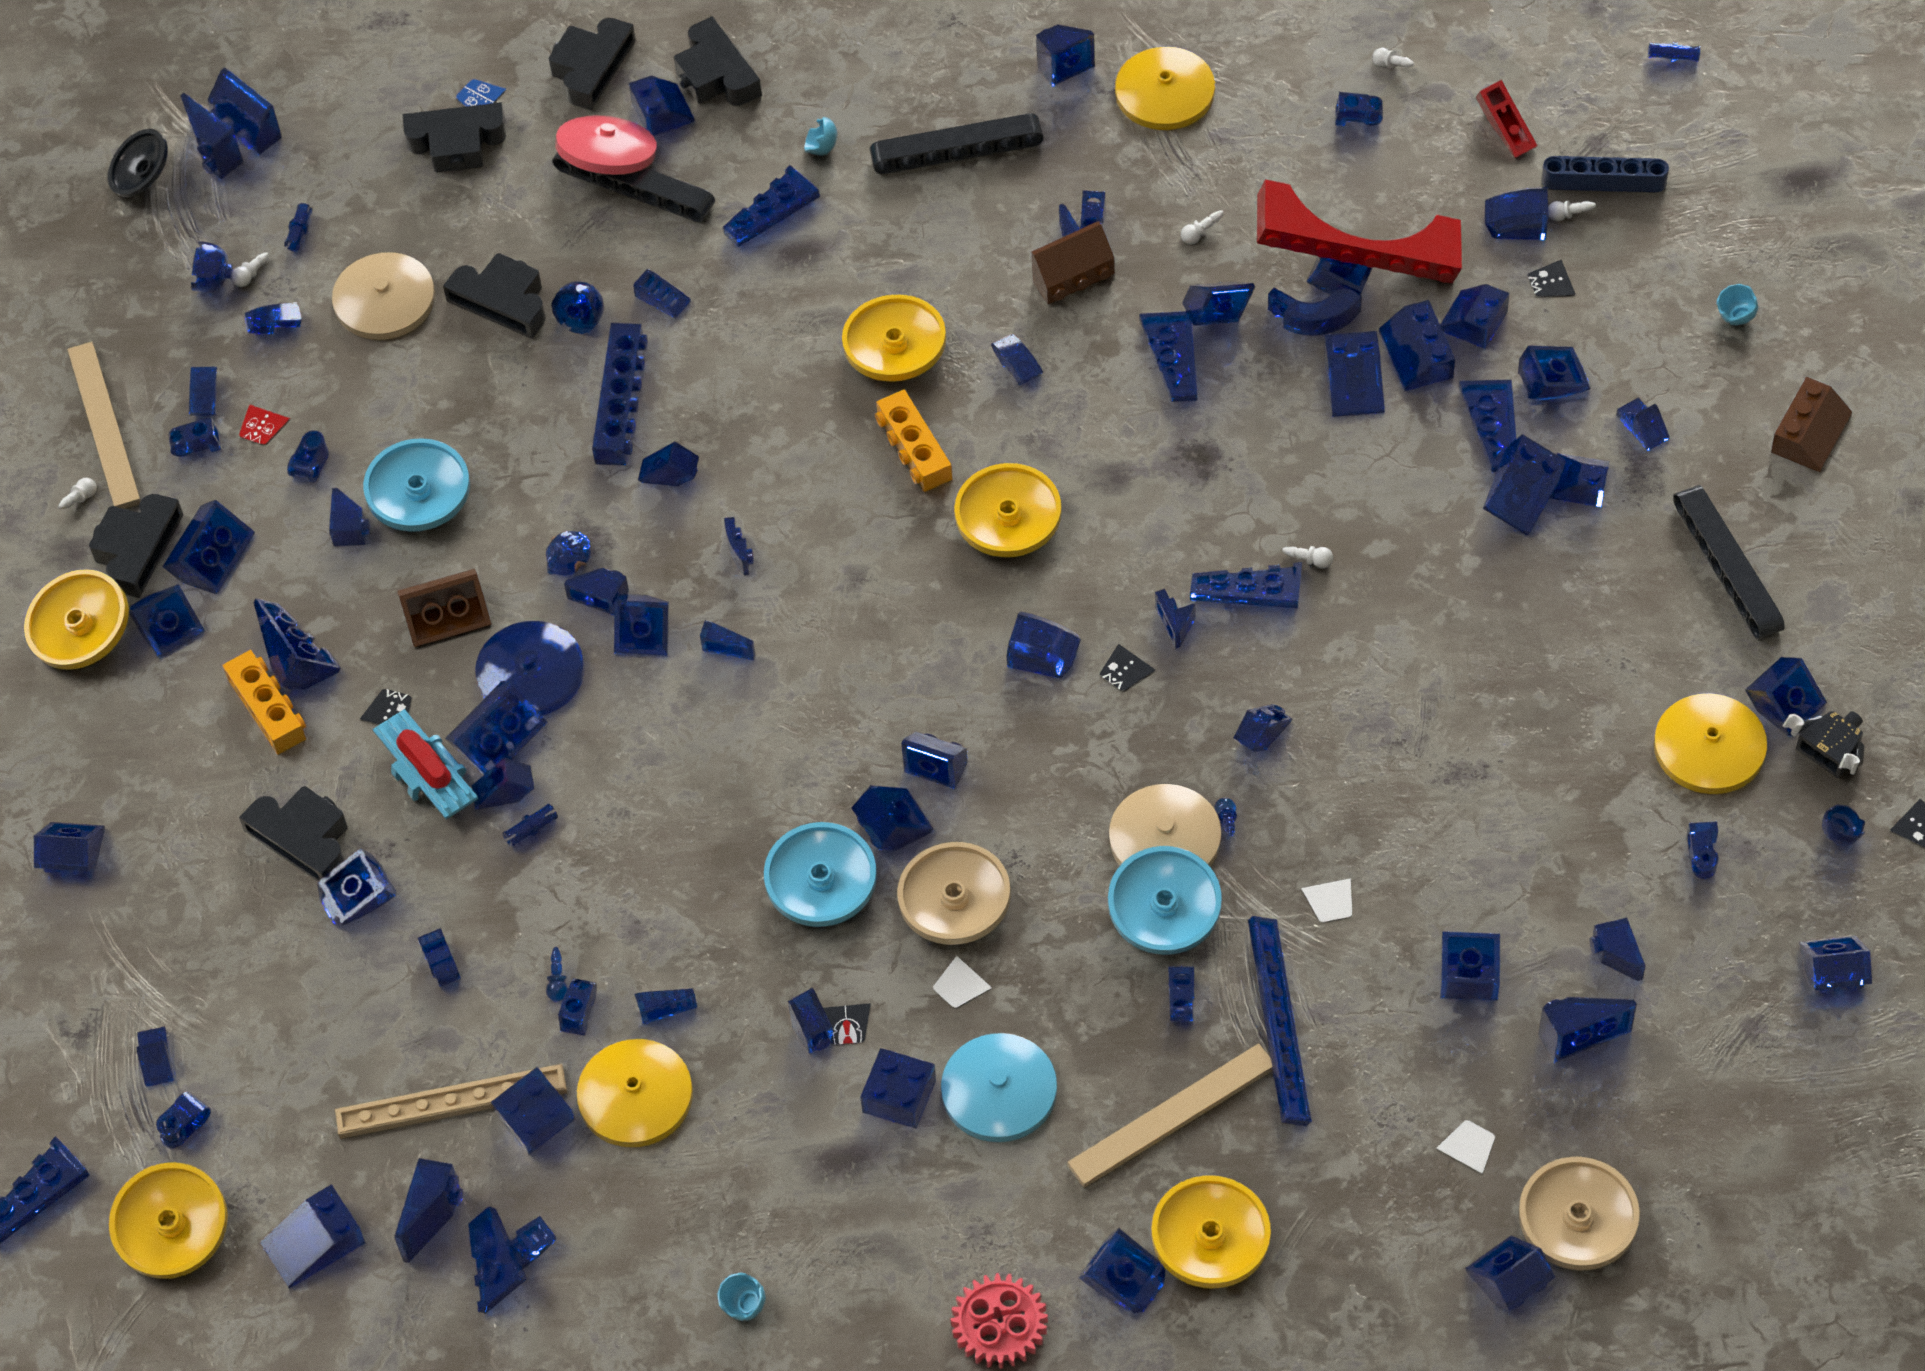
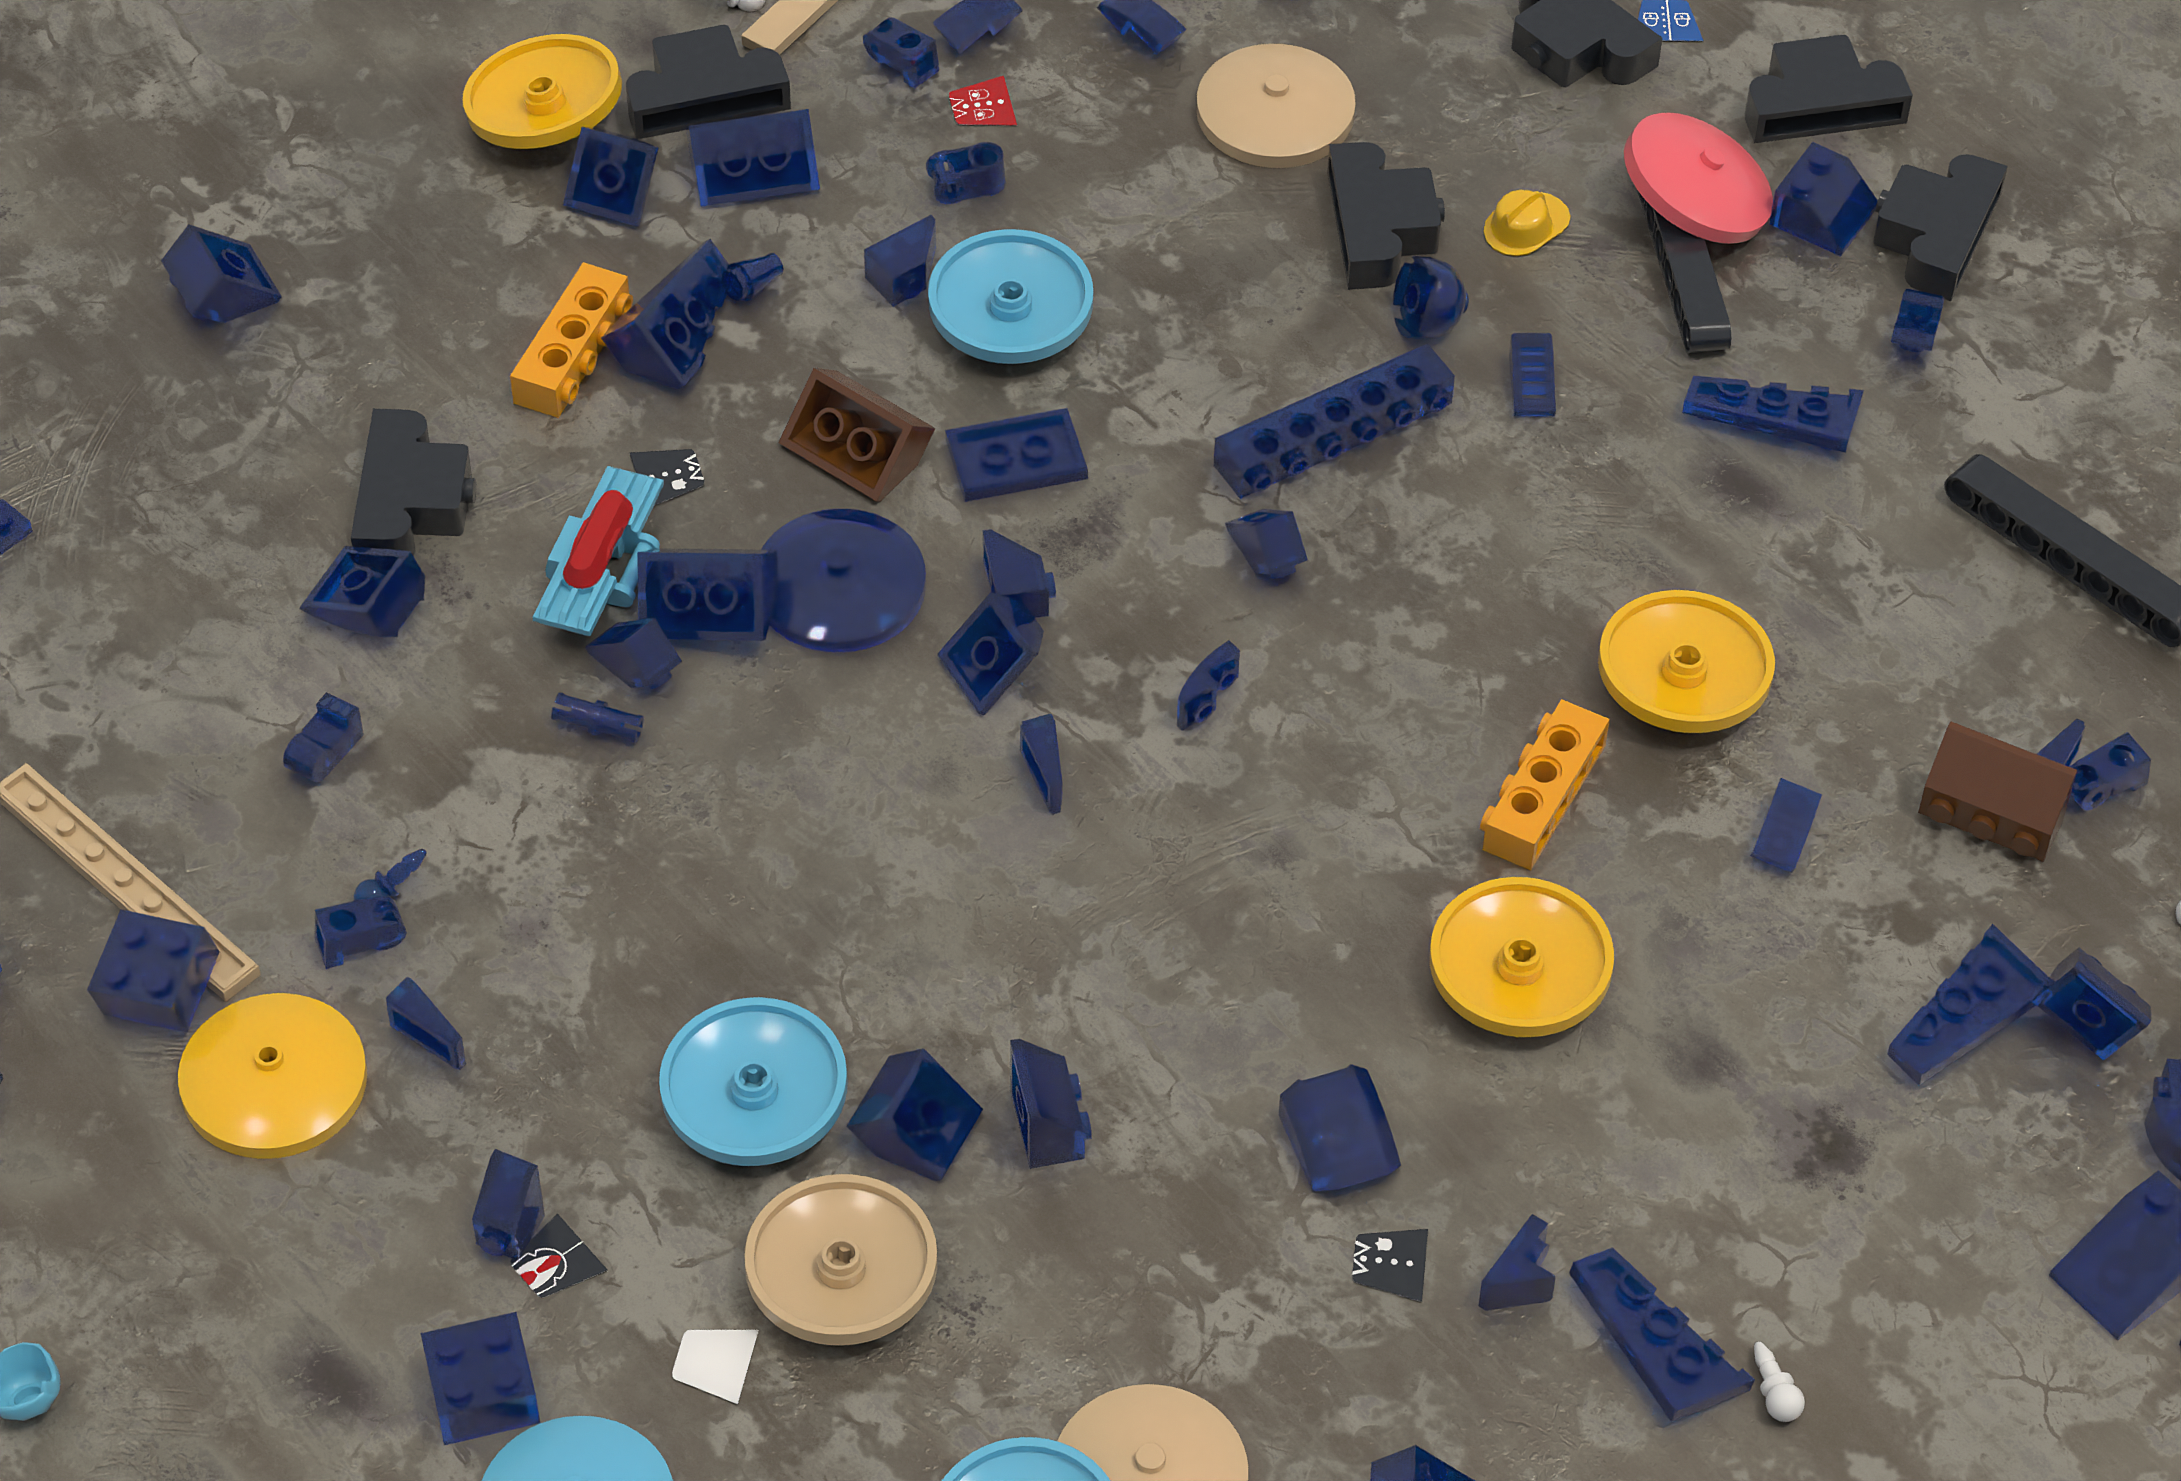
camera: 50 degrees right, 5 degrees down
clear blue hair [546,531,591,576] -> none
medium azure hair [804,117,838,155] -> none
none -> clear blue cone [721,253,784,301]
none -> clear blue tile [945,408,1088,502]
none -> yellow piece [1483,189,1571,257]
none -> clear blue bracket [1891,289,1944,352]

